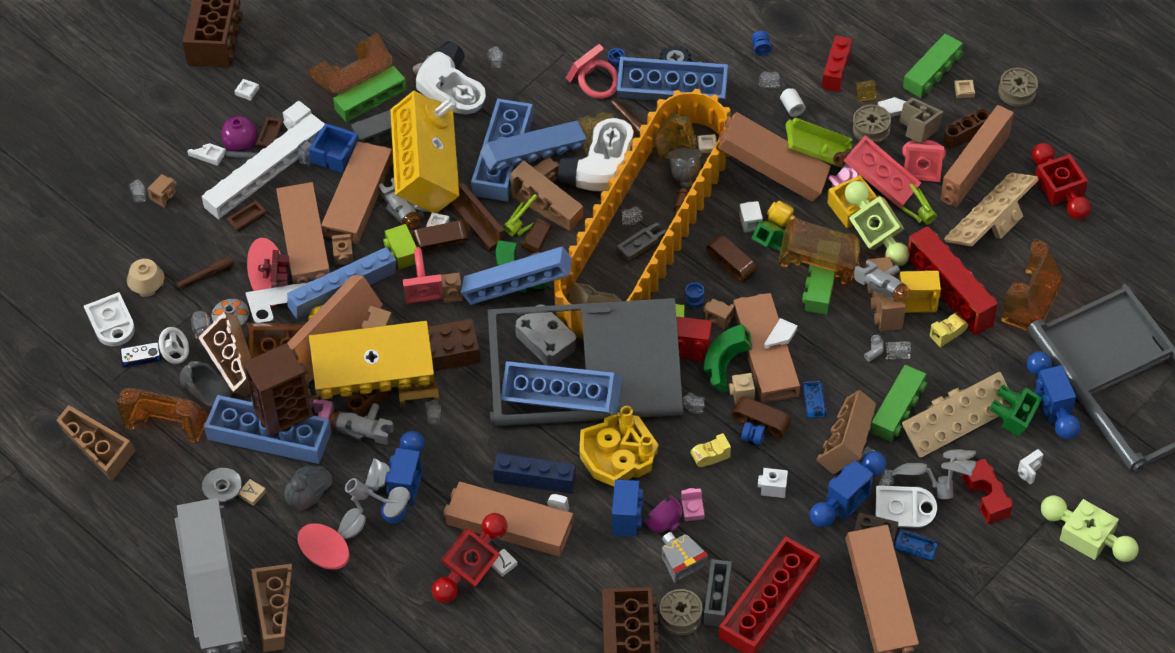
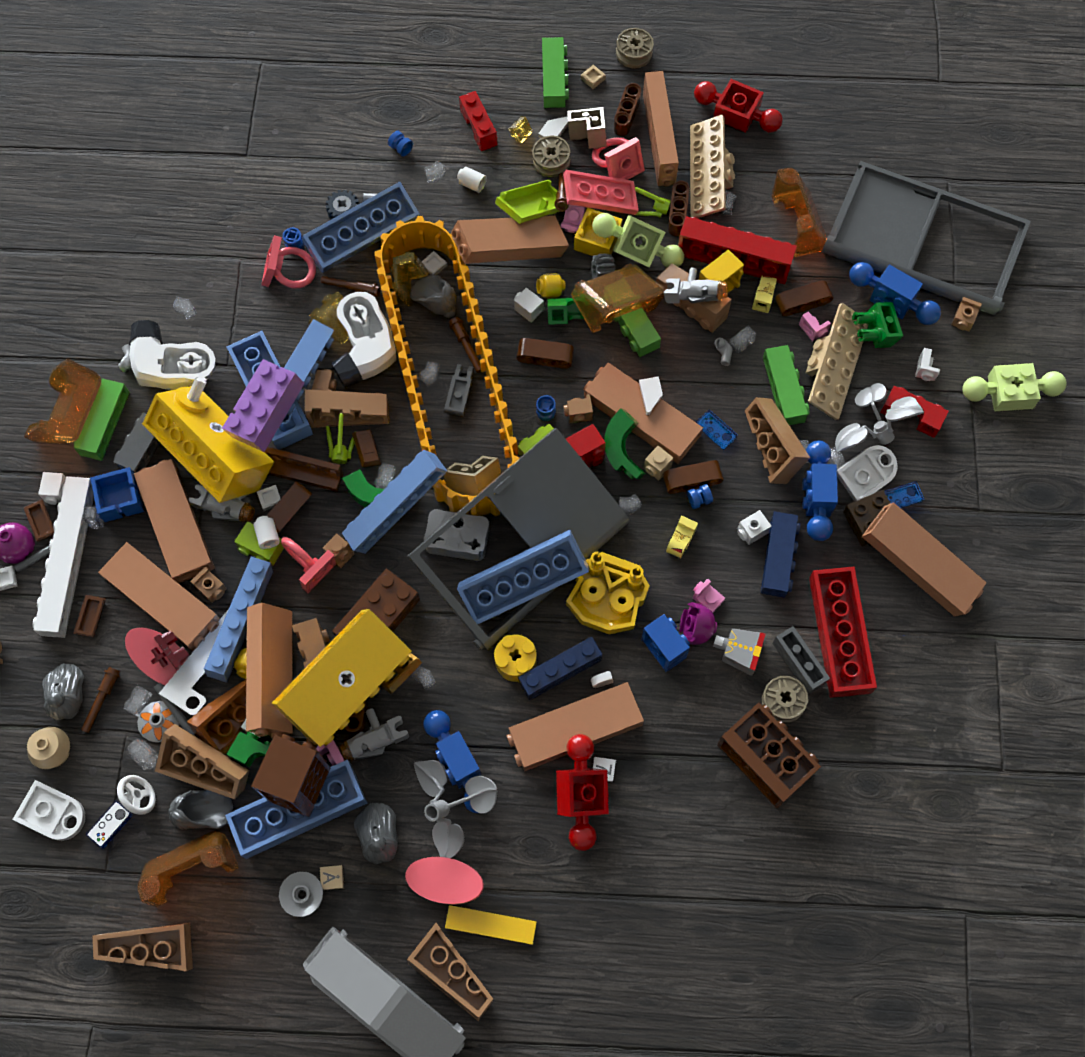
camera: 40 degrees left, 15 degrees up
none -> dark grey hair [42,663,84,720]
none -> clear piece [123,685,152,717]
none -> dark grey bar [154,683,196,736]
none -> medium lavender piece [222,359,305,452]
none -> white brick [253,516,280,549]
none -> yellow tile [445,905,537,945]
none -> yellow brick [494,635,537,682]
none -> dark grey gear [591,254,616,286]
none -> reddish brown beam [668,180,690,236]
none -> clear piece [720,191,737,215]
none -> dark blue brick [760,511,801,598]
none -> reddish brown beam [775,280,833,316]
none -> bright pink bracket [799,311,831,342]
none -> medium nougat brick [951,297,982,331]

